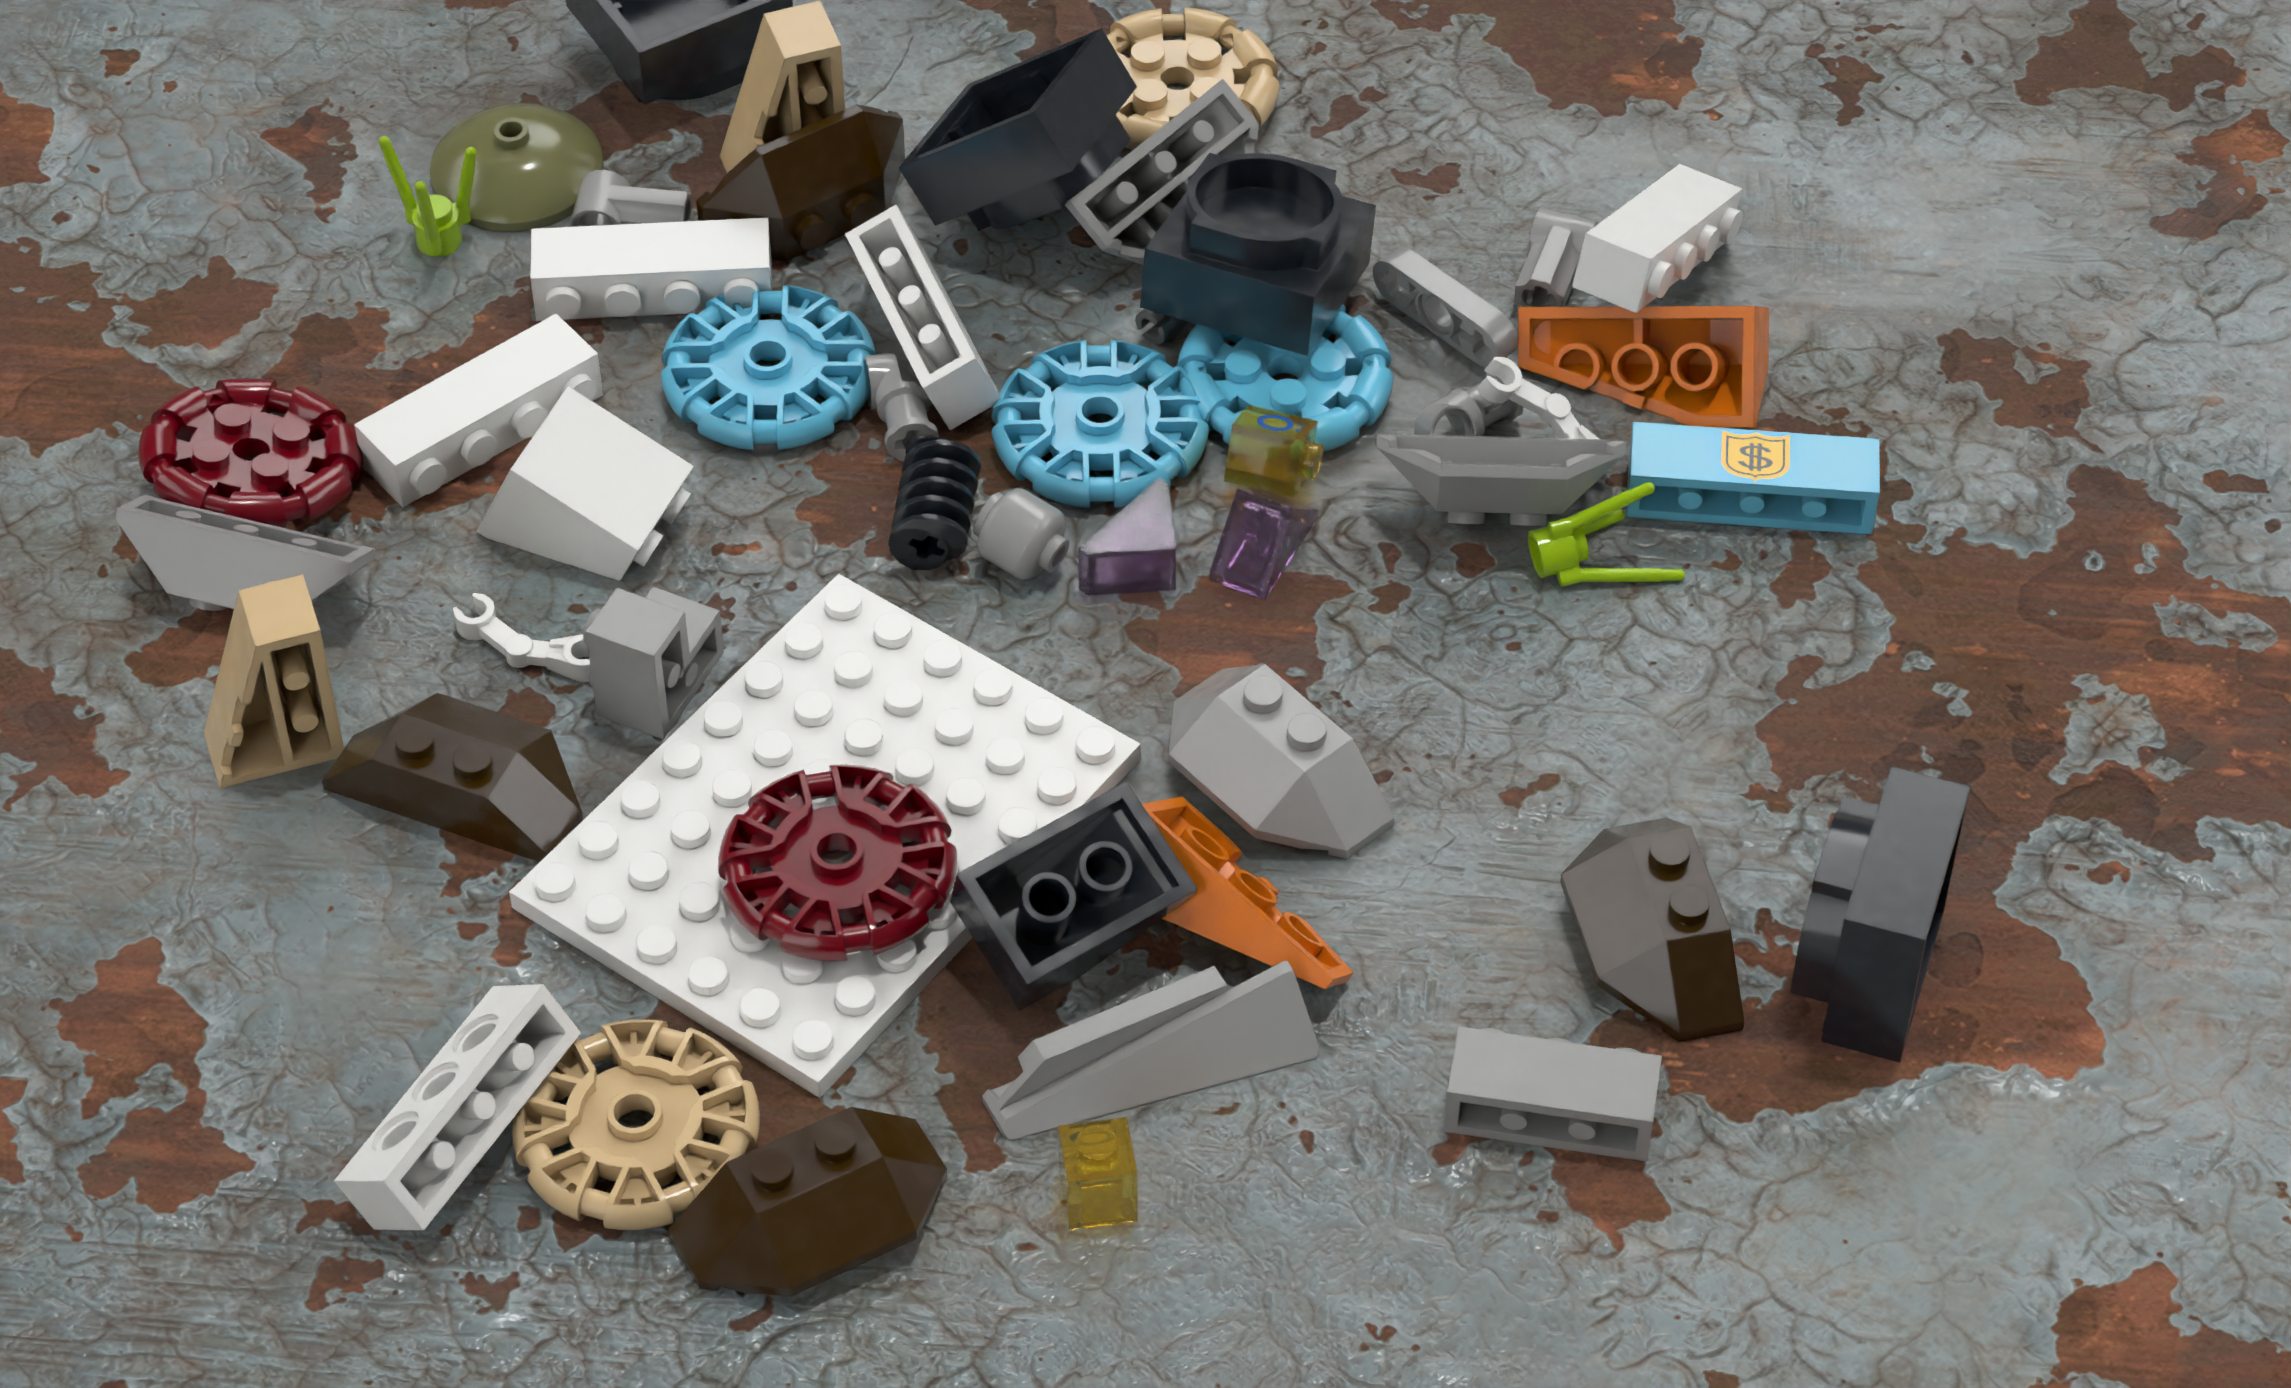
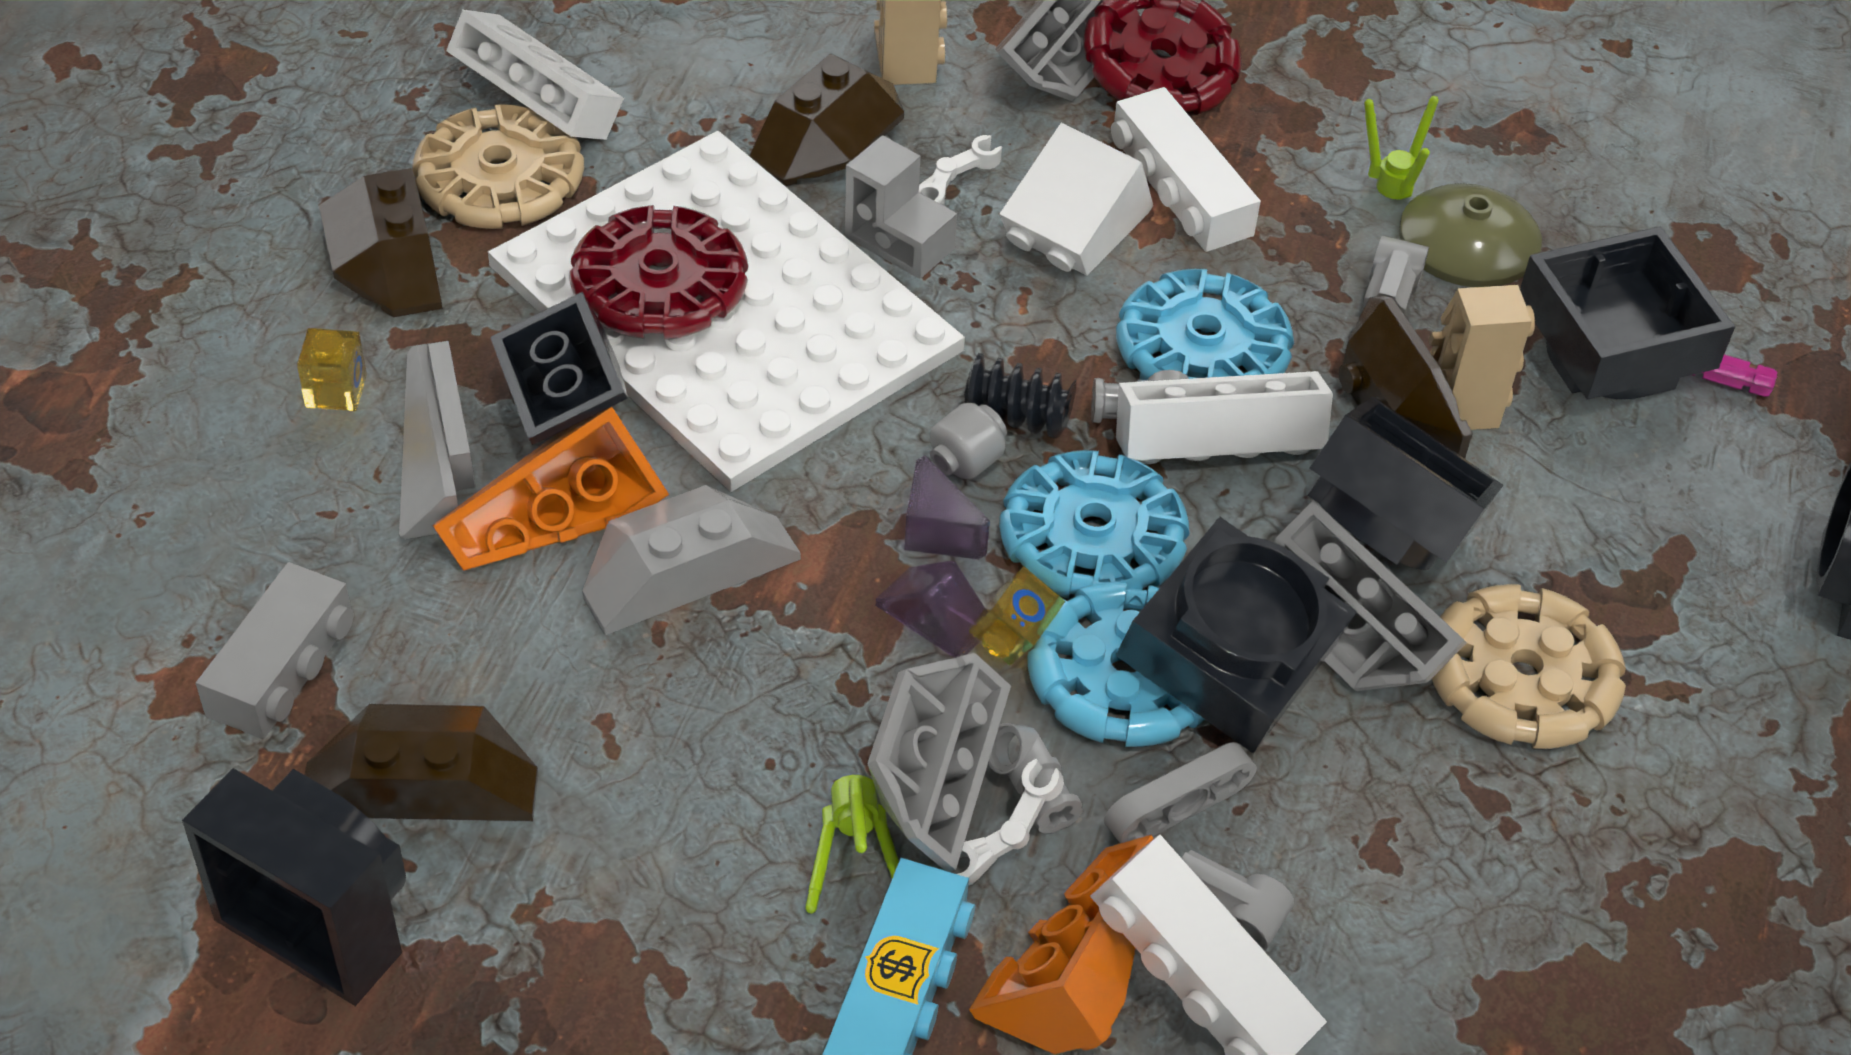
camera: 100 degrees right, 0 degrees up
white brick [530,218,772,321] -> none

